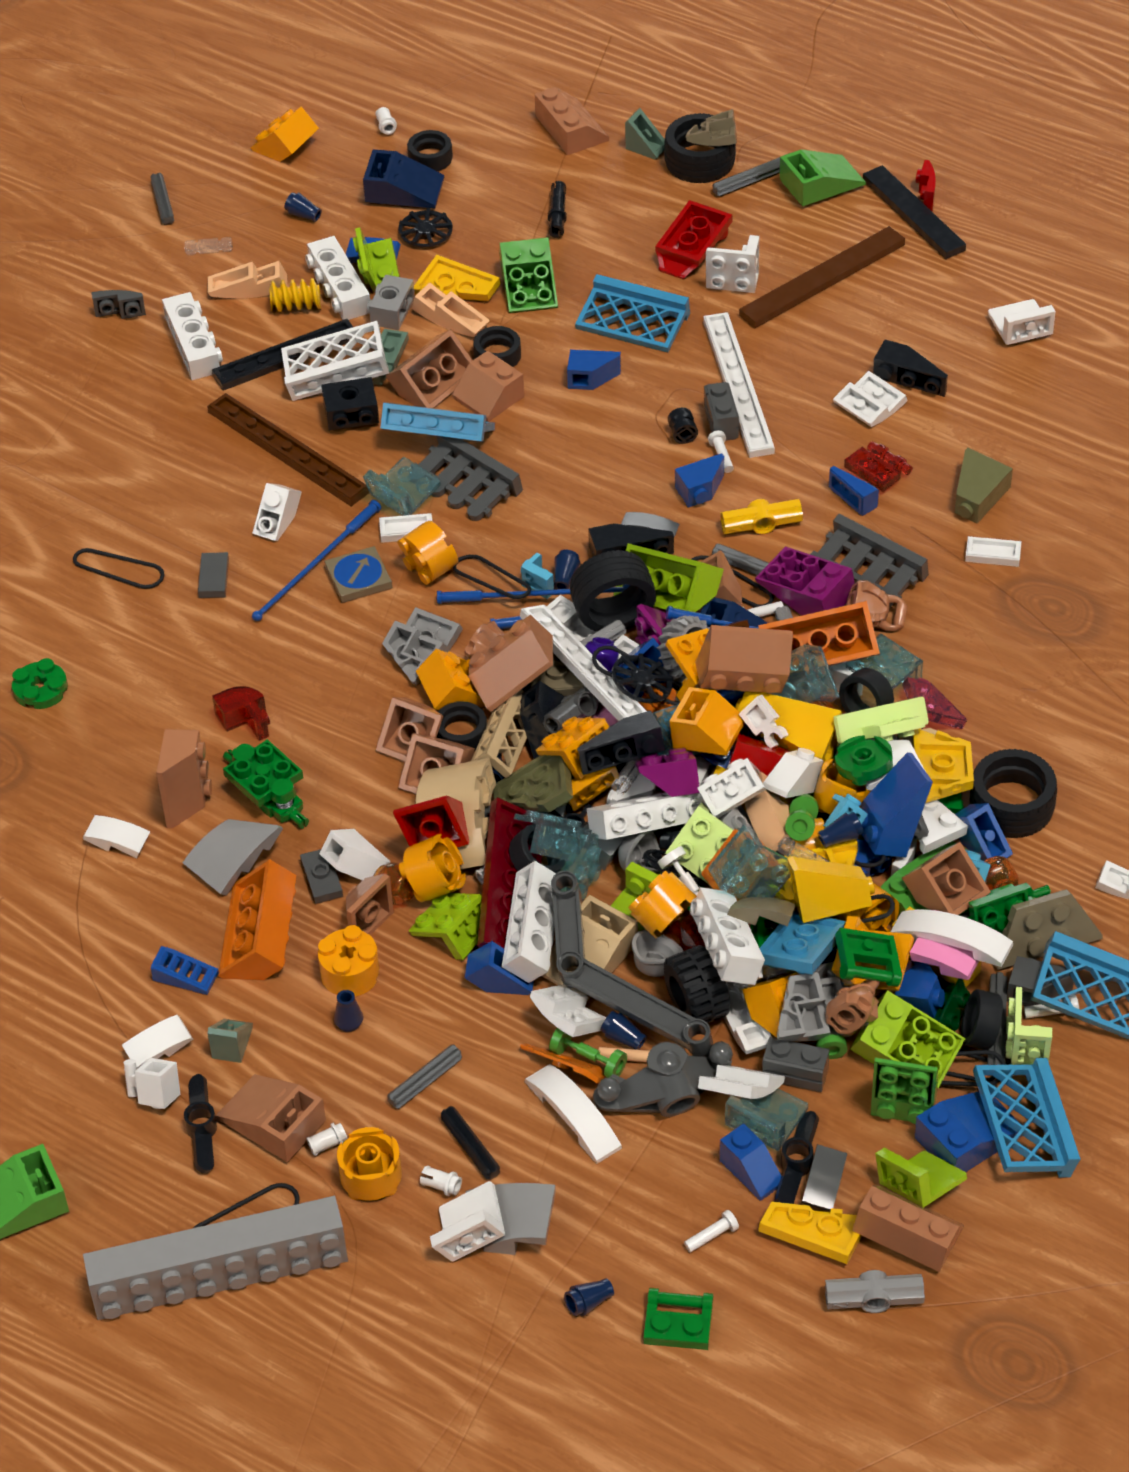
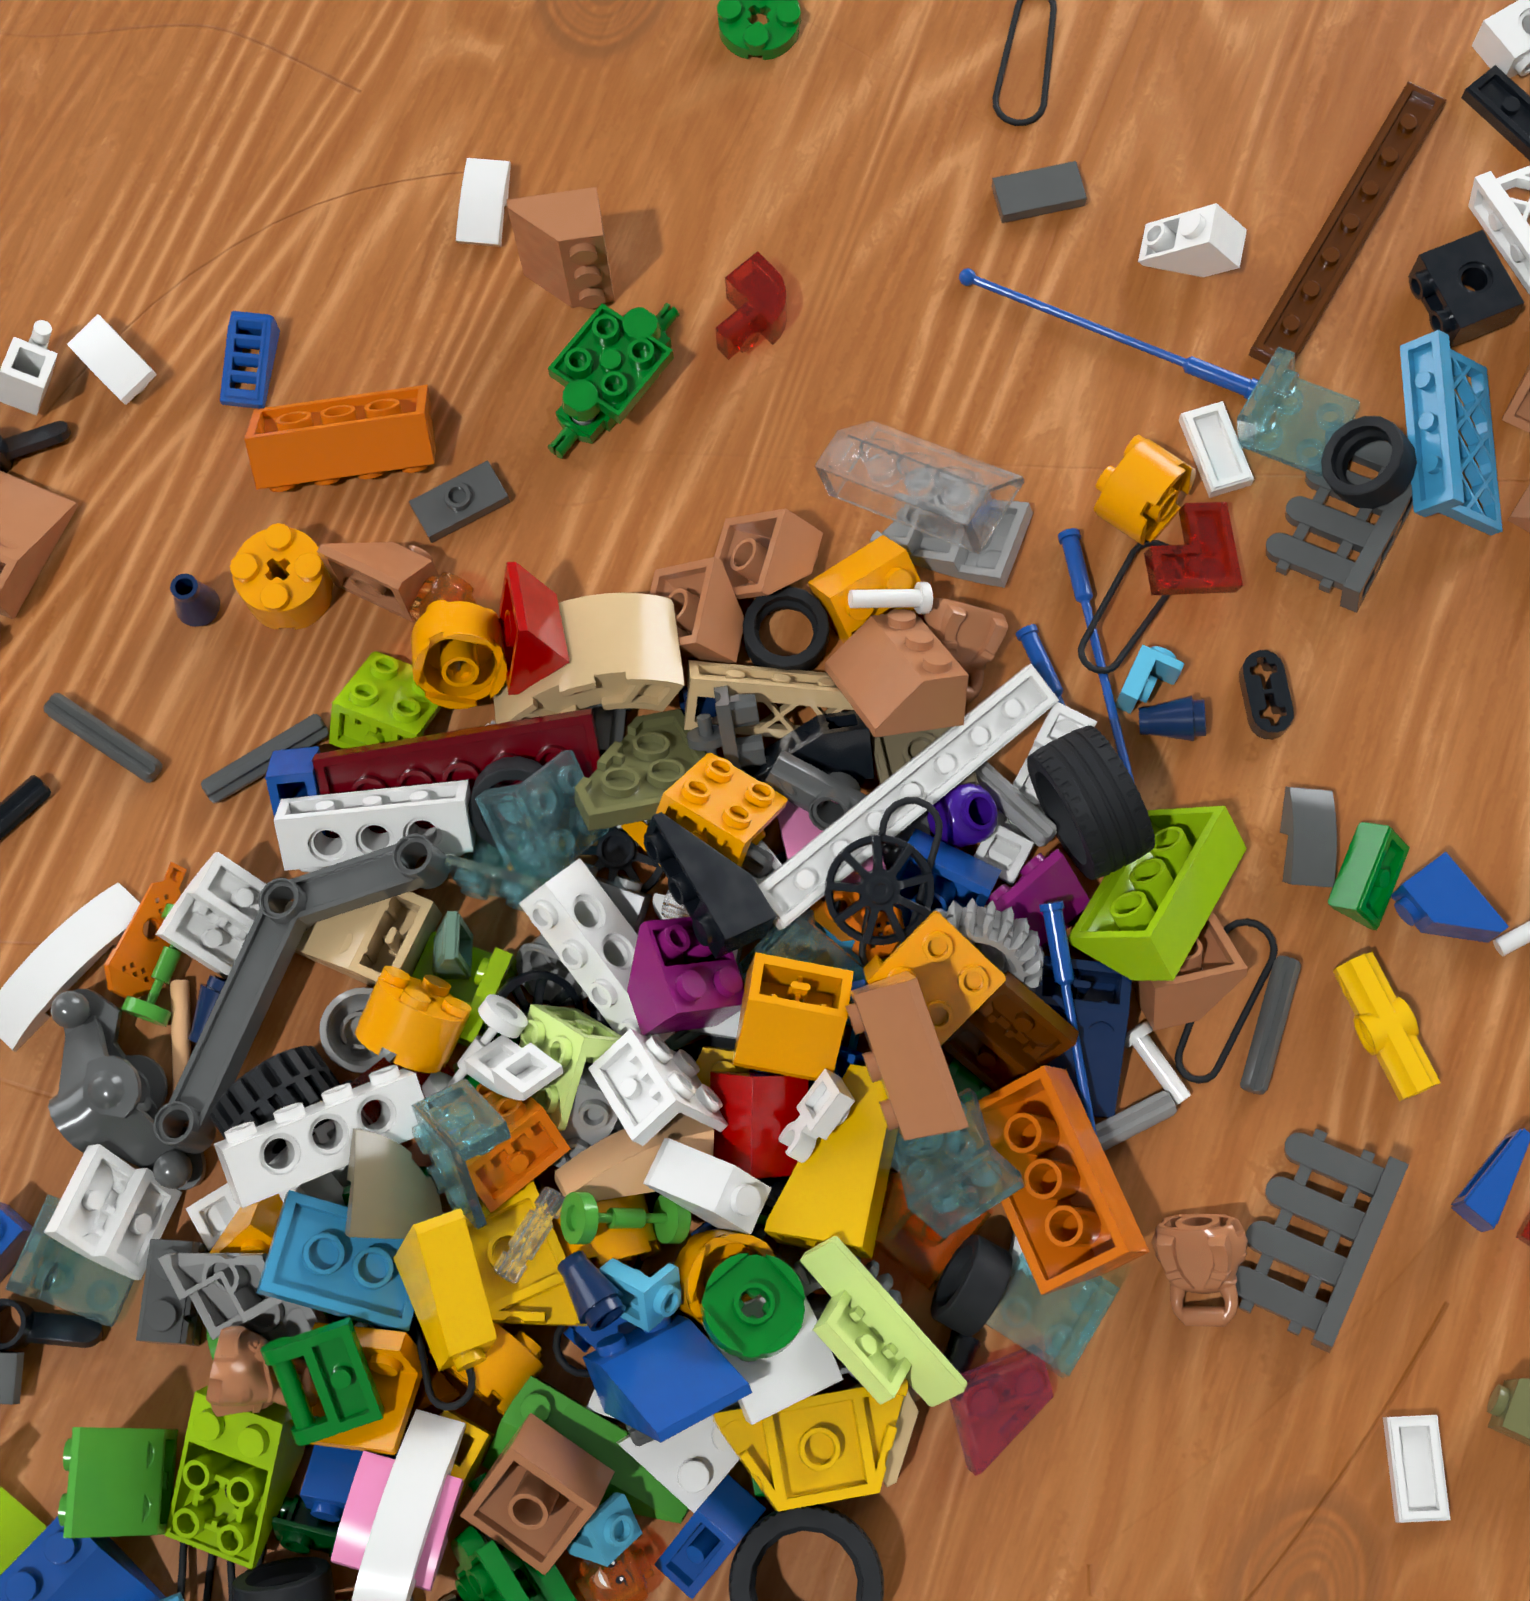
camera: 80 degrees right, 25 degrees up
light grey slope [183,819,283,895] -> none
sand green slope [207,1019,253,1063] -> none
white slope [319,829,391,881] -> none
tile [324,546,392,603] -> none
black slope [588,523,674,557] -> none
magenta slope [755,546,855,616] -> none
none -> dark grey axle [201,714,329,804]
none -> sand green slope [432,911,473,979]
none -> white slope [464,1035,564,1101]
none -> dark grey hips [686,686,766,770]
none -> clear slope [815,421,1025,554]
none -> white piece [848,582,933,614]
none -> clear red plate [1144,502,1243,596]
none -> black beam [1239,650,1294,740]
none -> black tyre [1321,416,1417,509]
none -> green slope [1328,822,1410,931]

